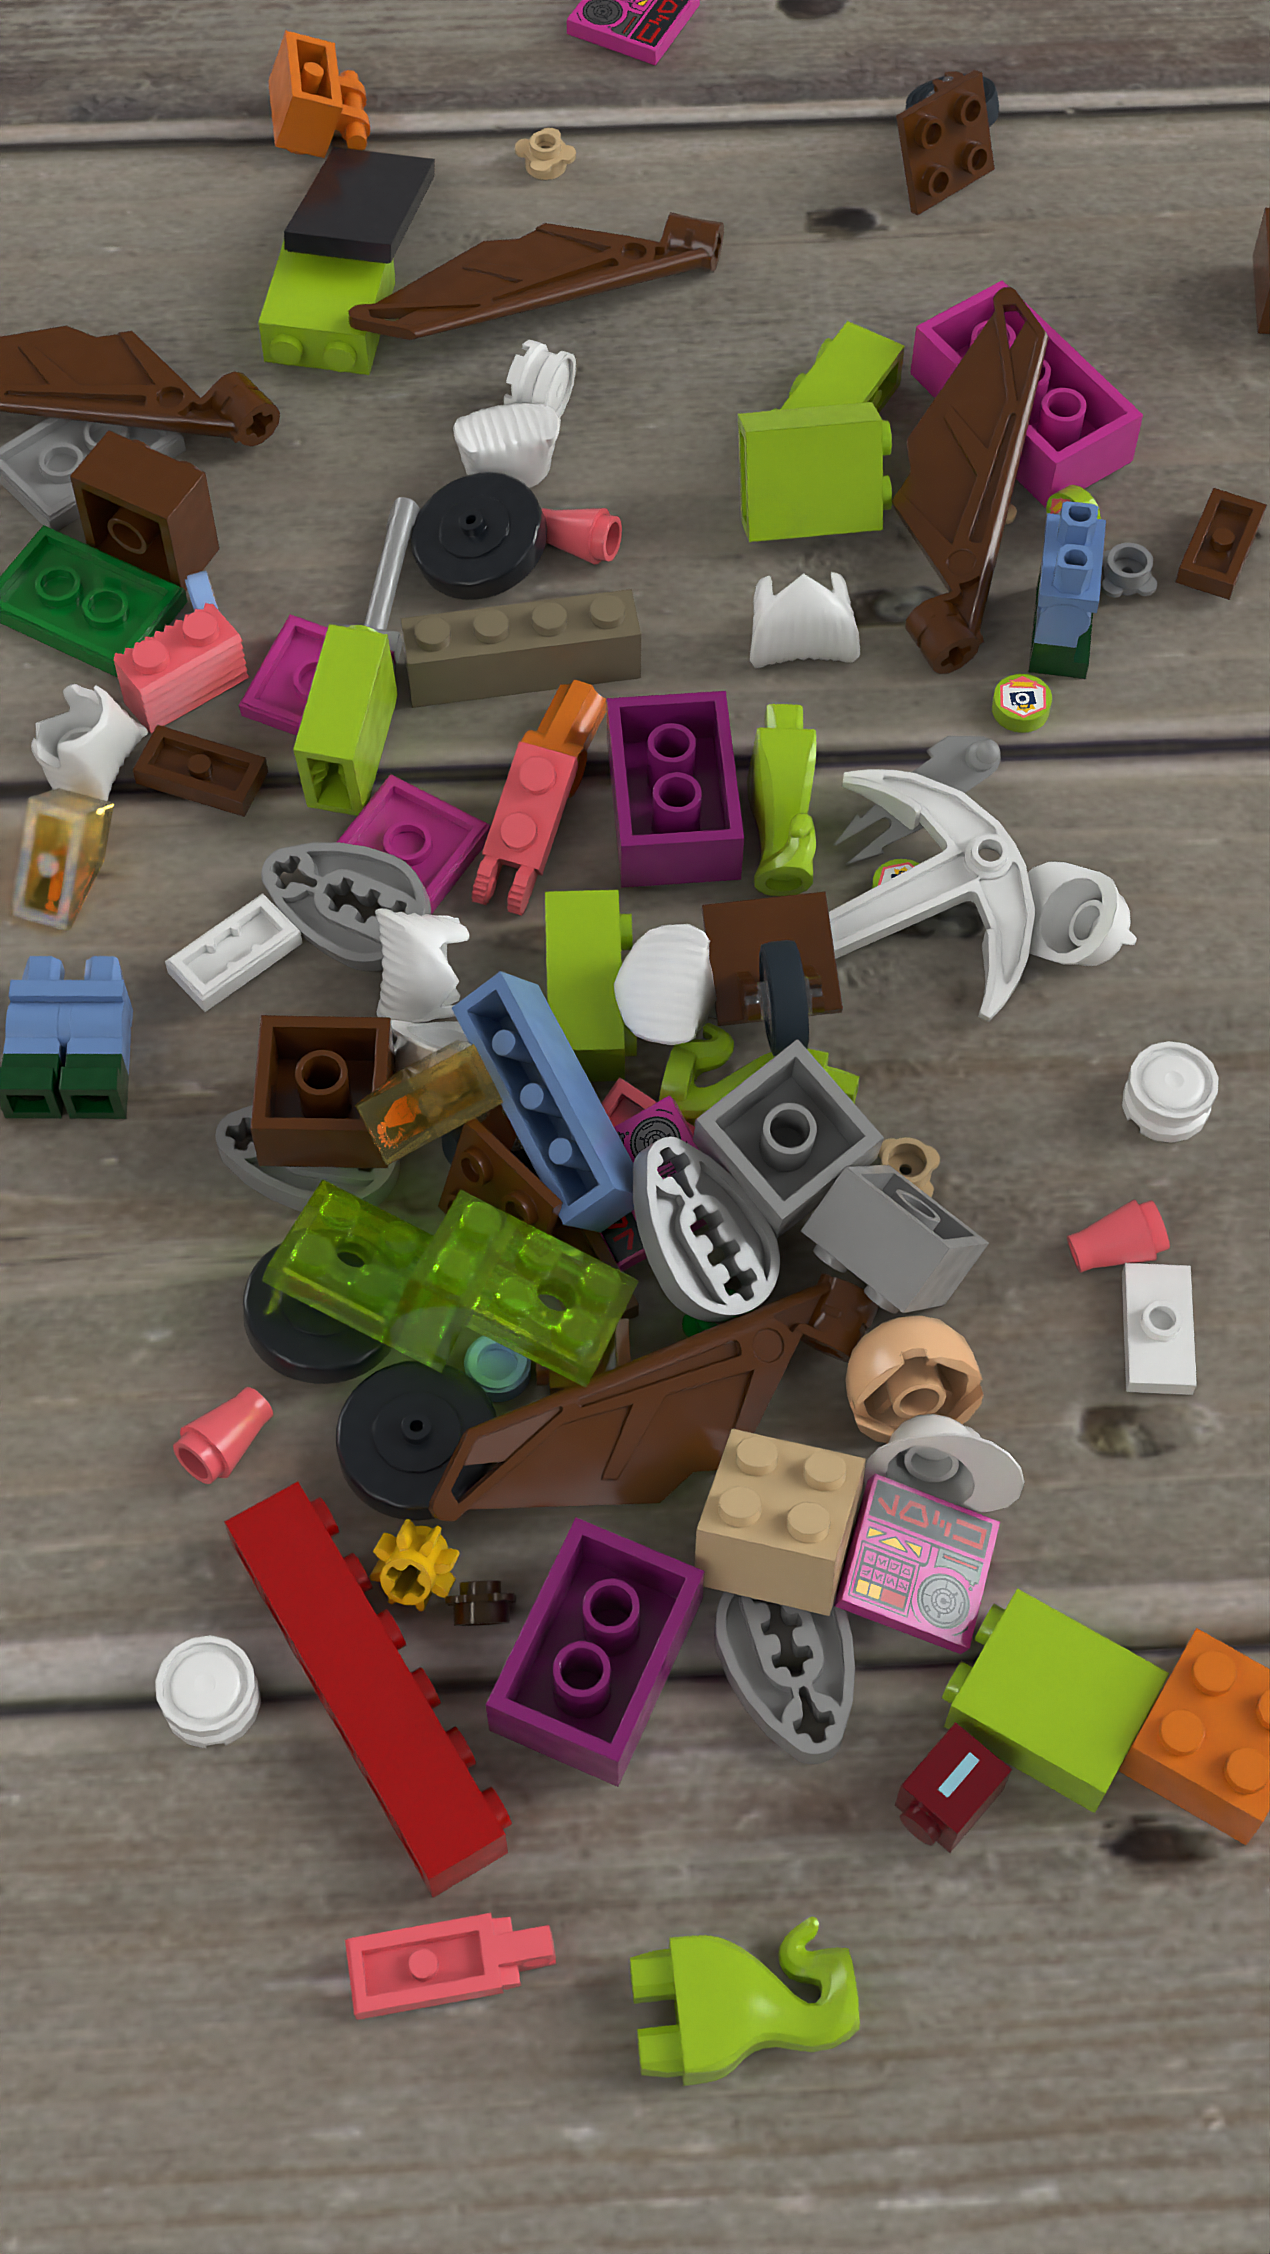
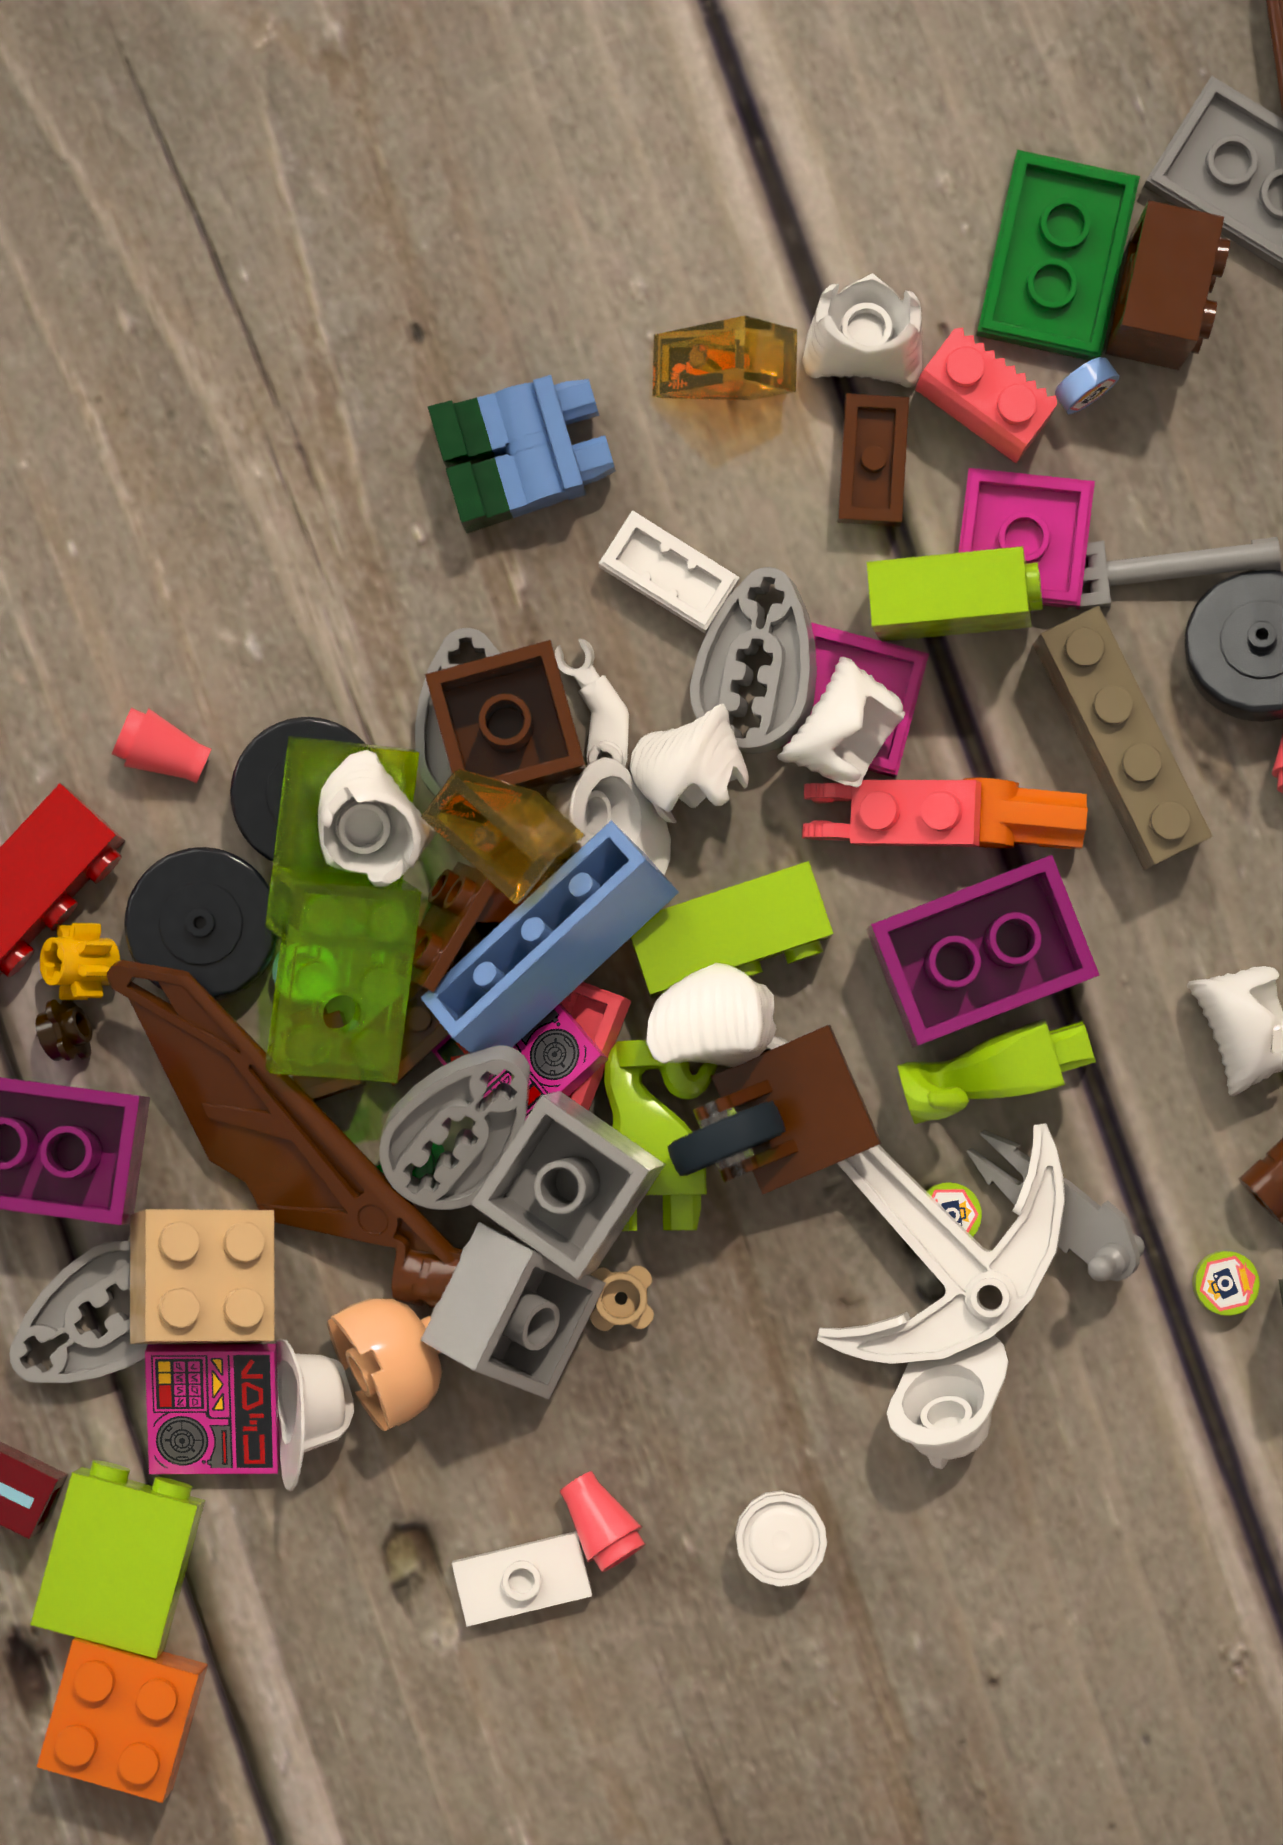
camera: 75 degrees right, 25 degrees up
none -> white hair [318,750,436,886]
none -> white hair [777,657,905,788]

